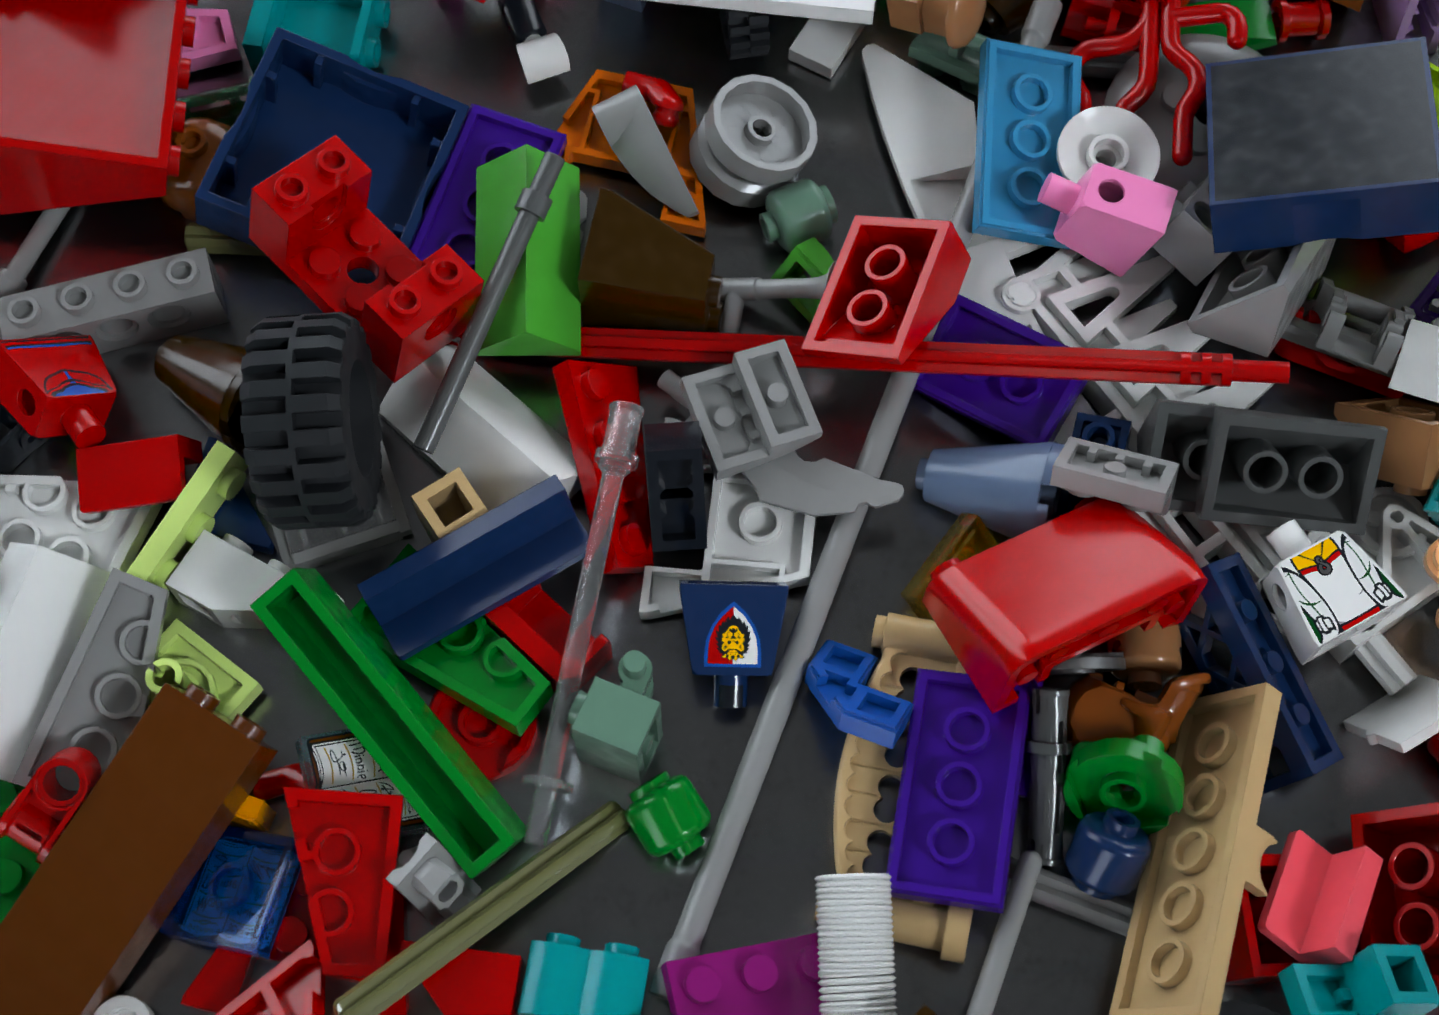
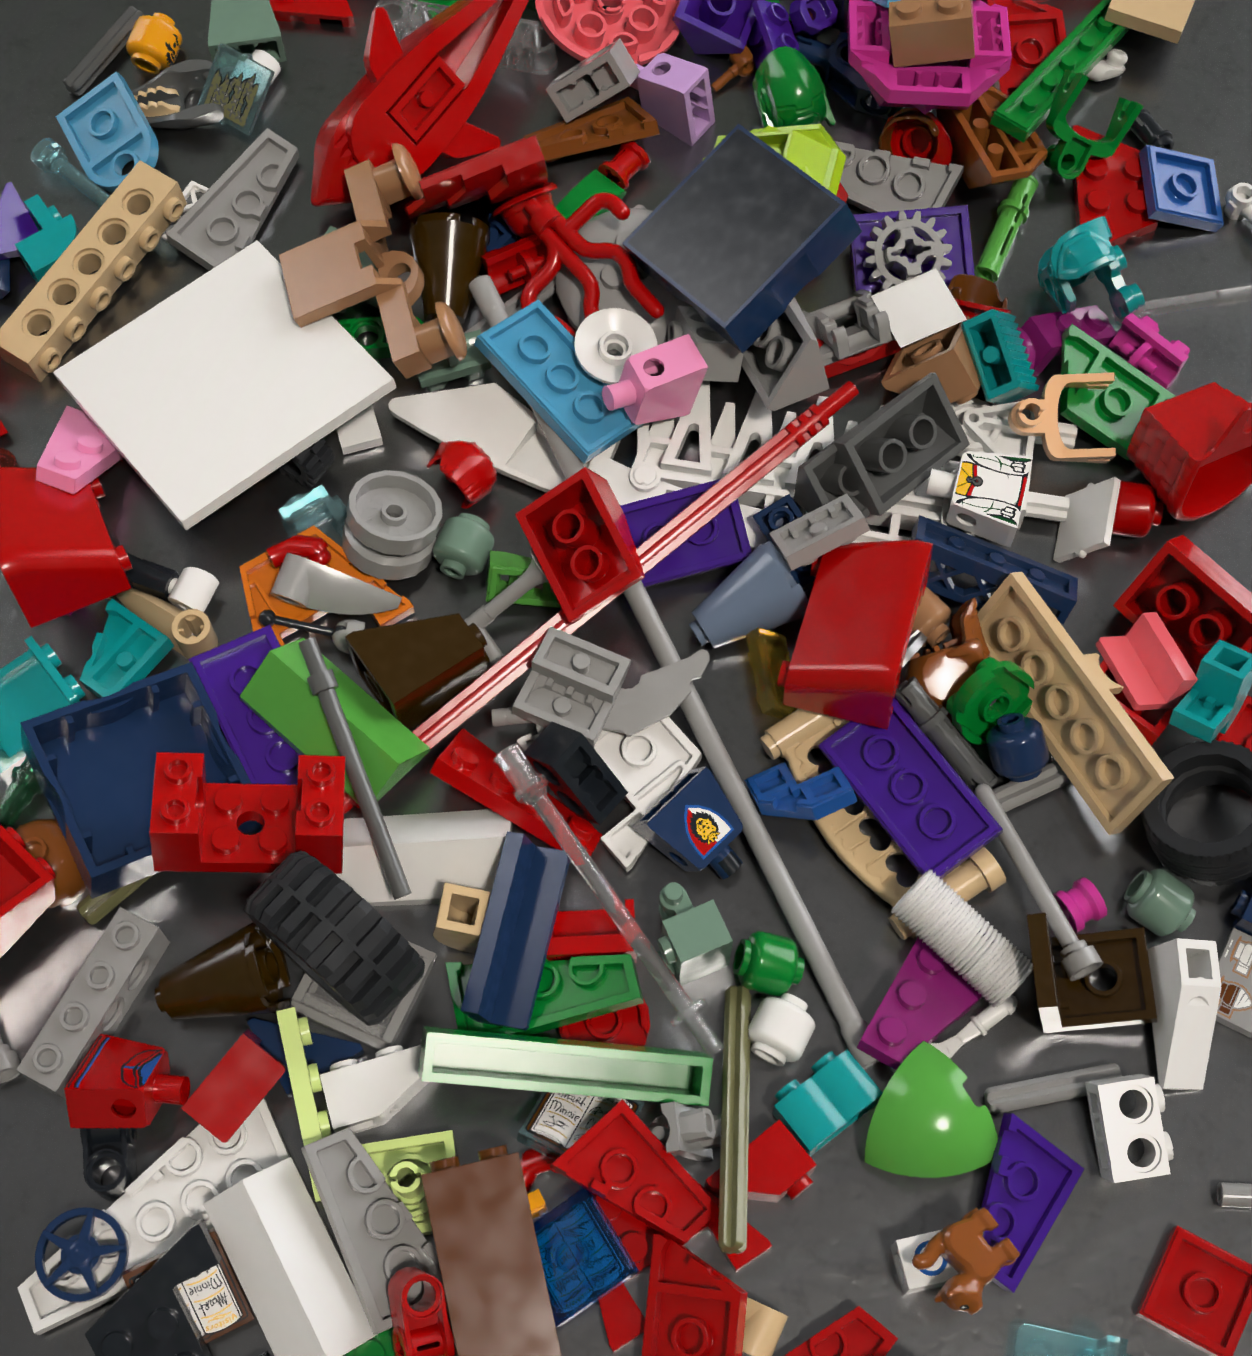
camera: 45 degrees left, 0 degrees up
none -> teal wing [80,599,174,698]
none -> tan piece [116,588,218,659]
none -> hinge [259,609,365,654]
none -> clear light blue bracket [278,485,347,537]
none -> red hair [426,440,497,509]
none -> white head [748,993,815,1067]

